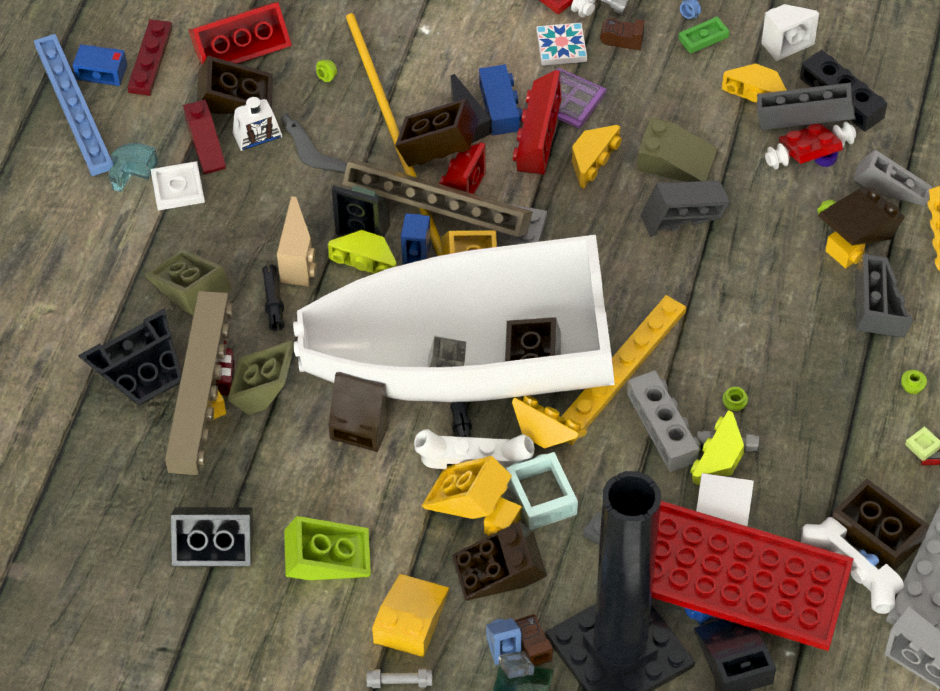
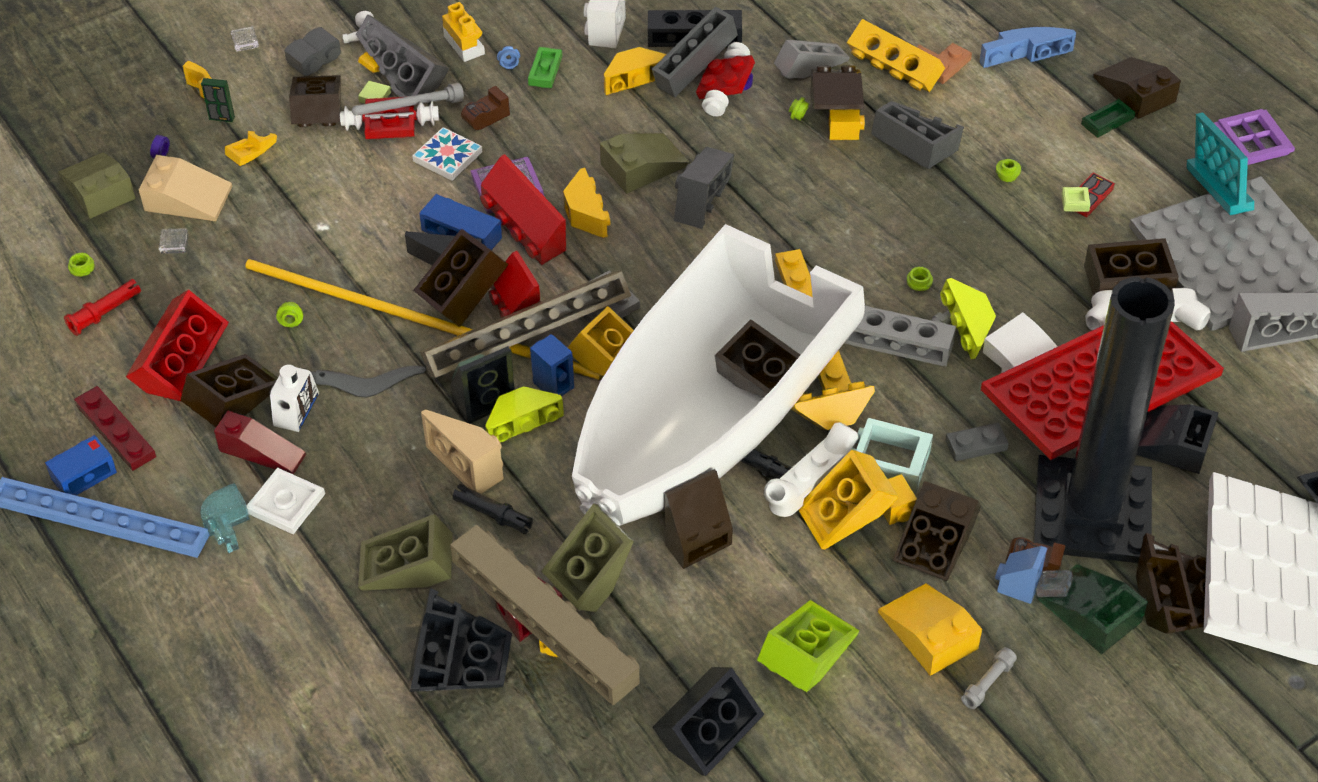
camera: 50 degrees left, 5 degrees down
clear smoke piece [428,336,466,367] -> none

